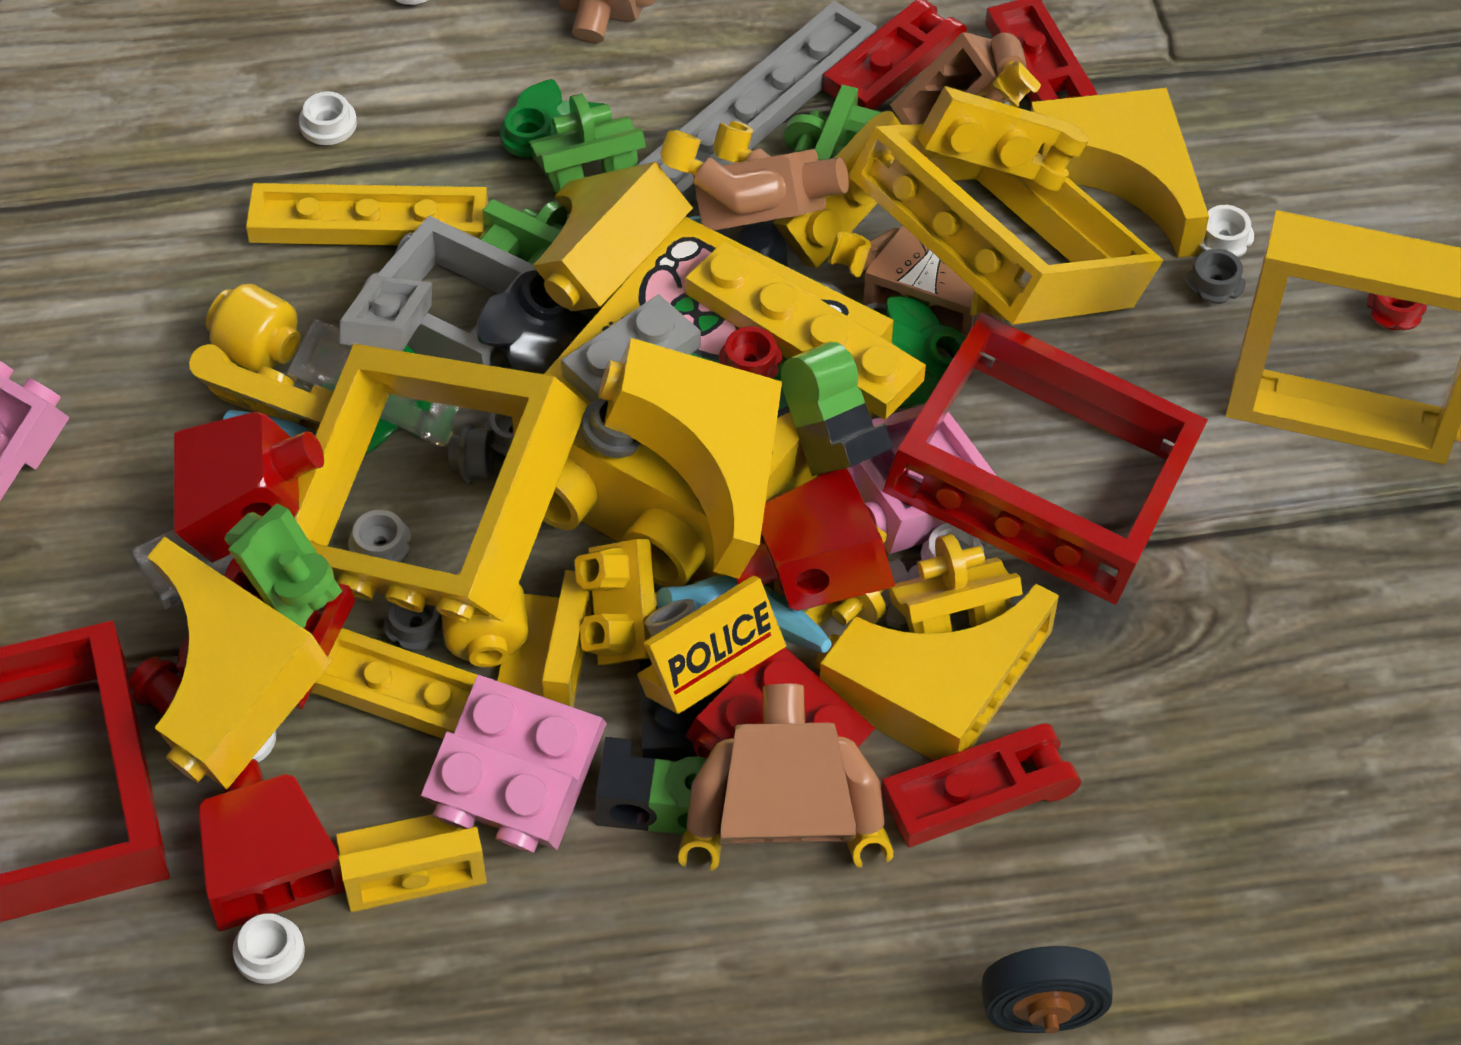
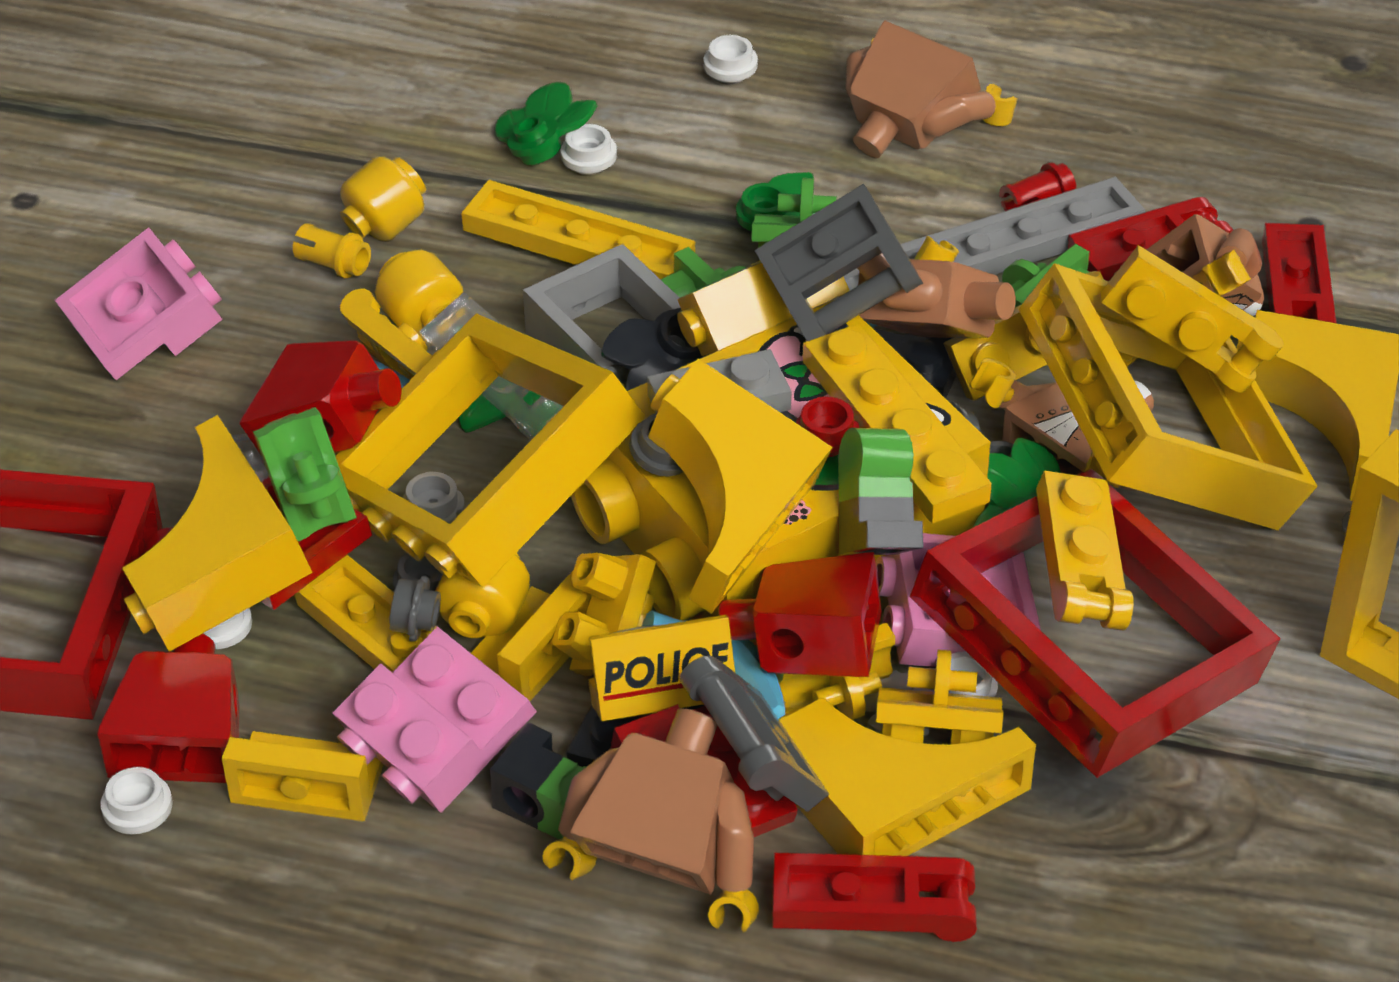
camera: 25 degrees right, 10 degrees down
light grey plate [340,275,432,351] -> none
none -> yellow pin [292,223,371,279]
none -> yellow head [340,156,426,242]
none -> dark grey plate [390,576,441,642]
none -> green plate [495,82,597,165]
none -> dark grey plate [680,656,829,812]
none -> dark grey plate [755,184,923,341]
none -> red pin [999,162,1076,211]
none -> yellow plate [1036,471,1134,631]

